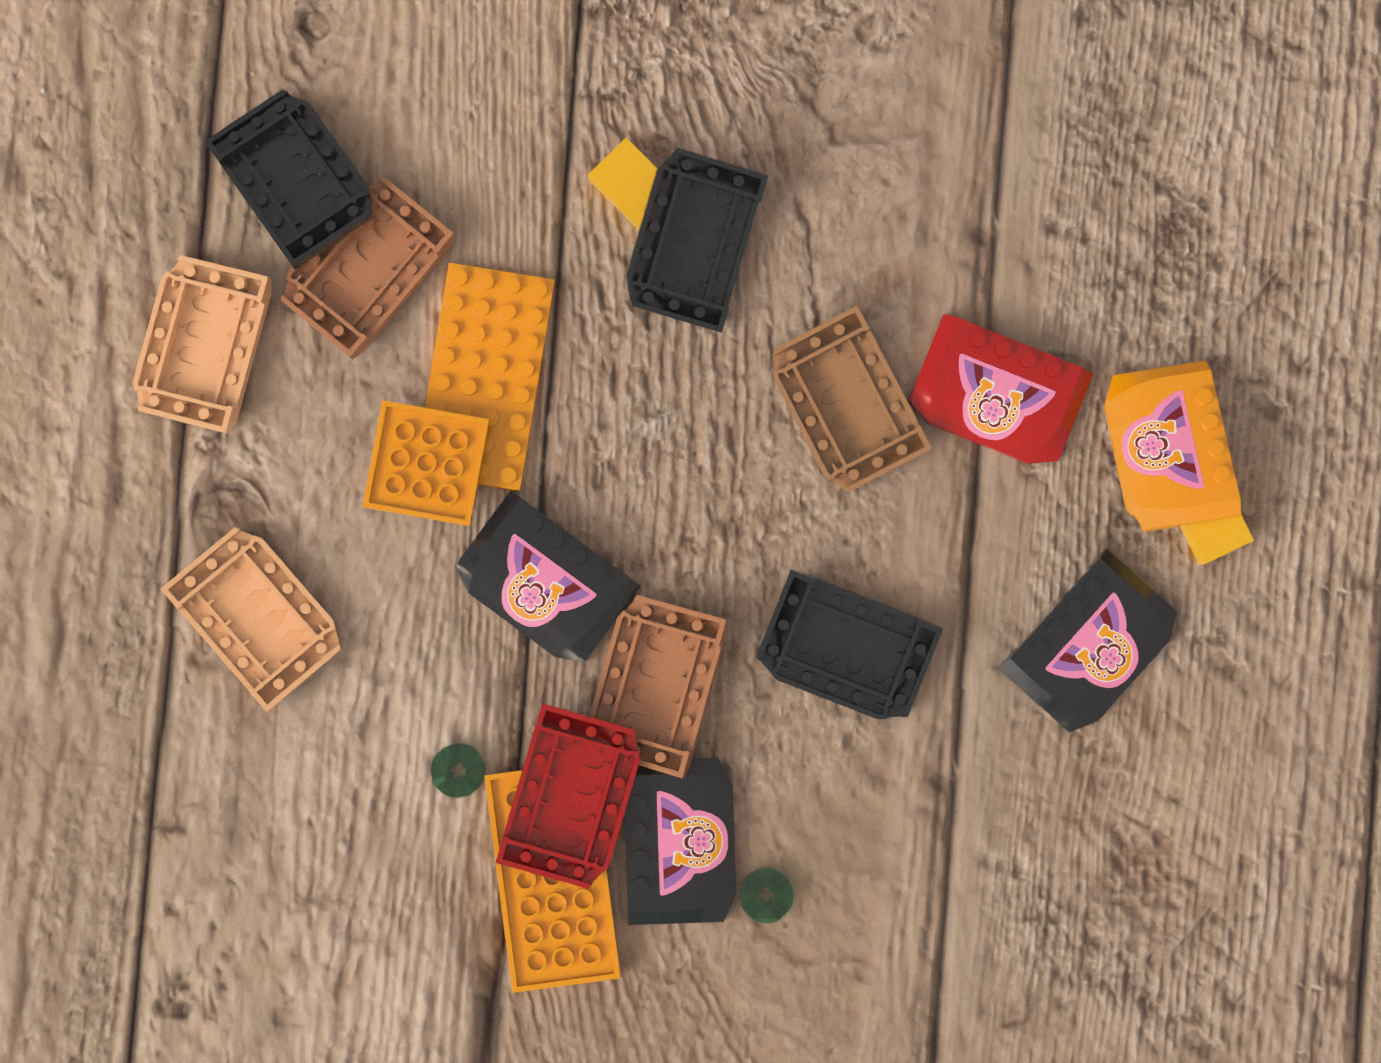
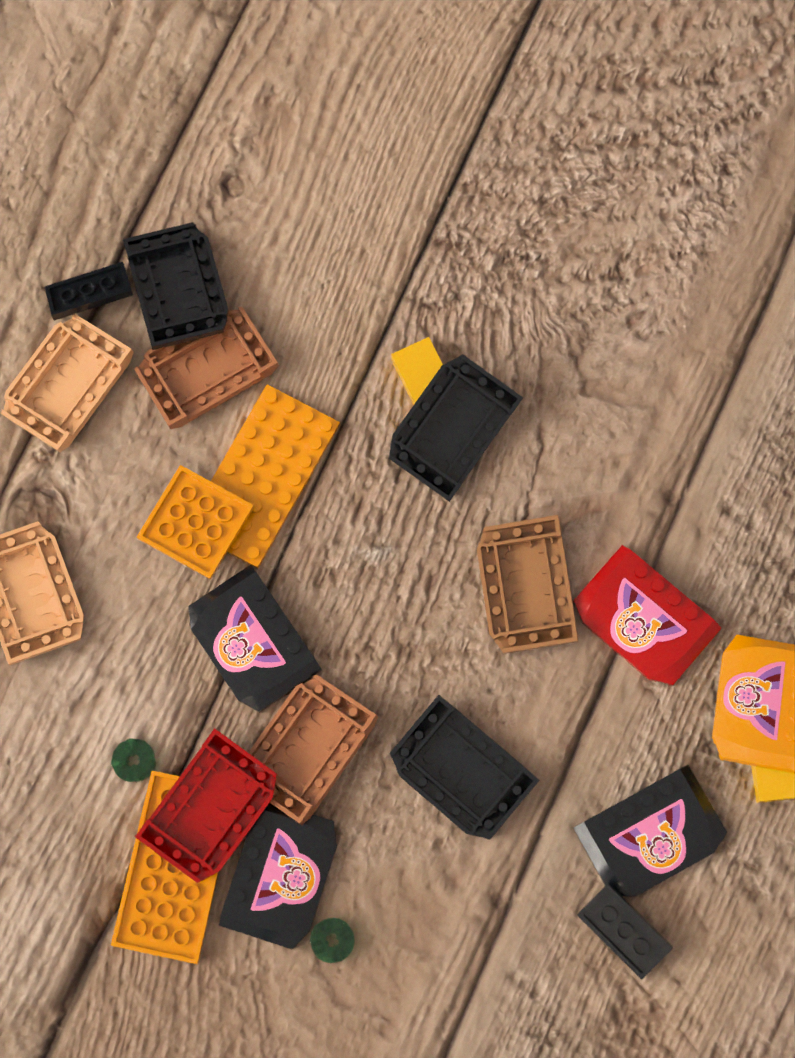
camera: 25 degrees right, 10 degrees down
none -> black plate [44,262,133,321]
none -> black plate [577,882,673,980]

